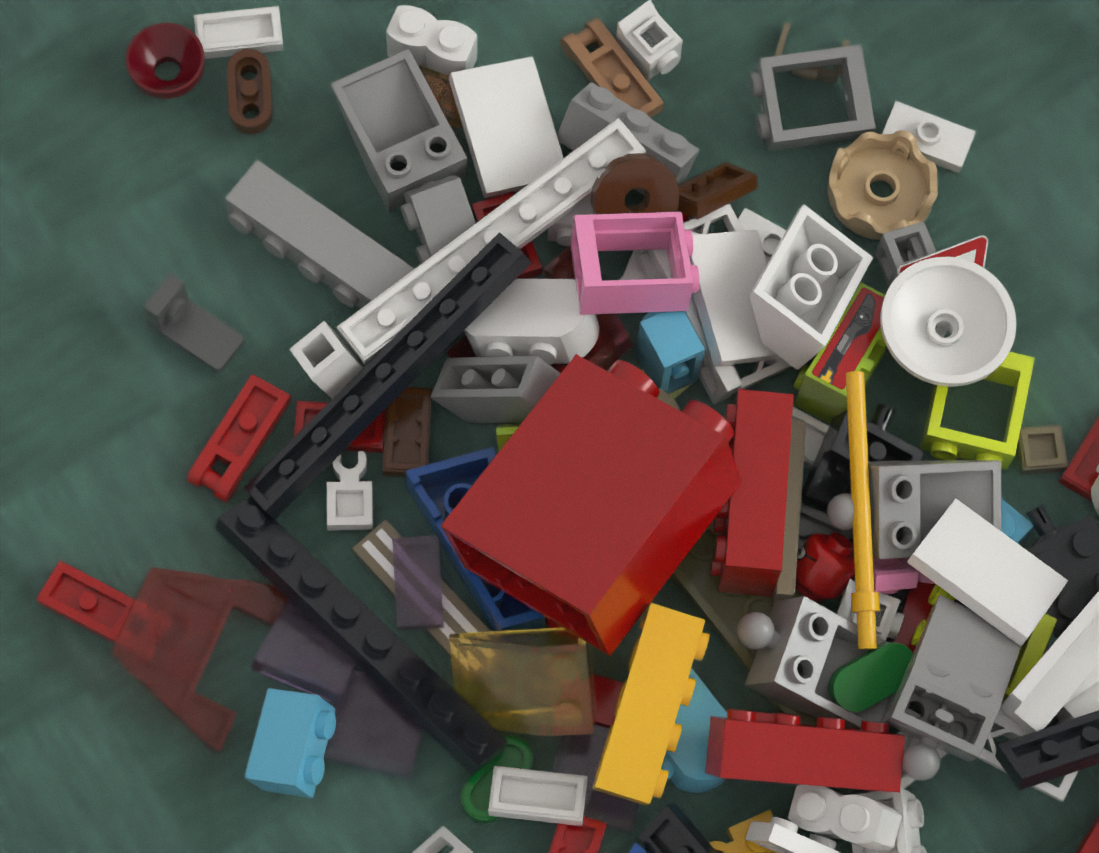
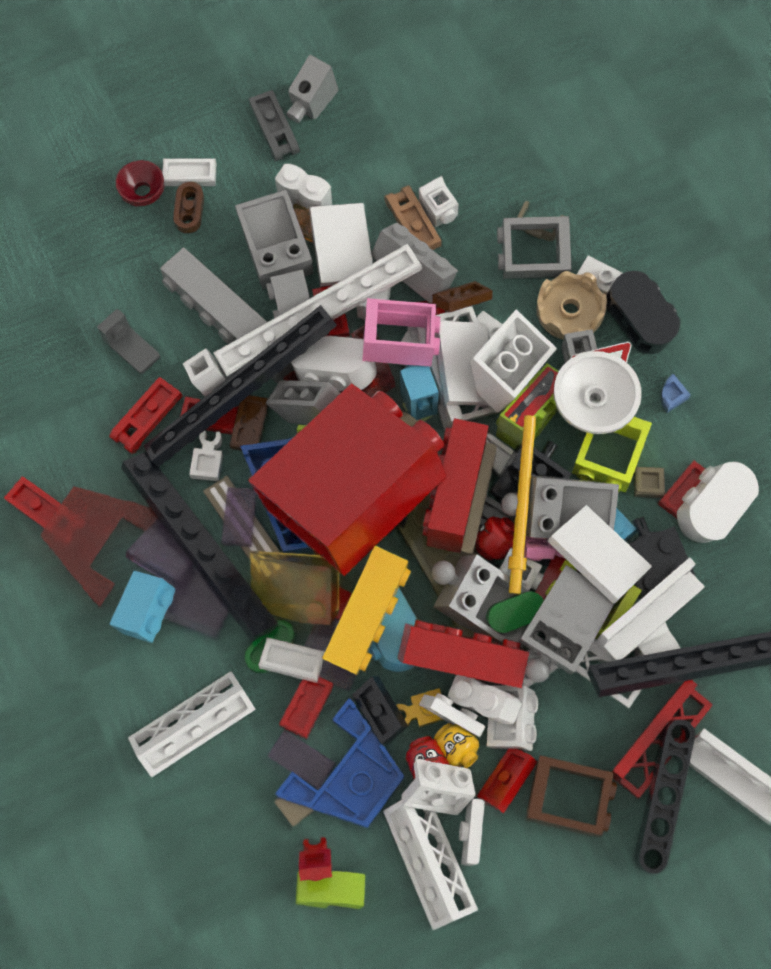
camera: 15 degrees right, 0 degrees up
reddish brown tile [590,153,680,214] -> none
none -> black brick [606,271,680,354]
none -> medium blue tile [661,374,691,413]

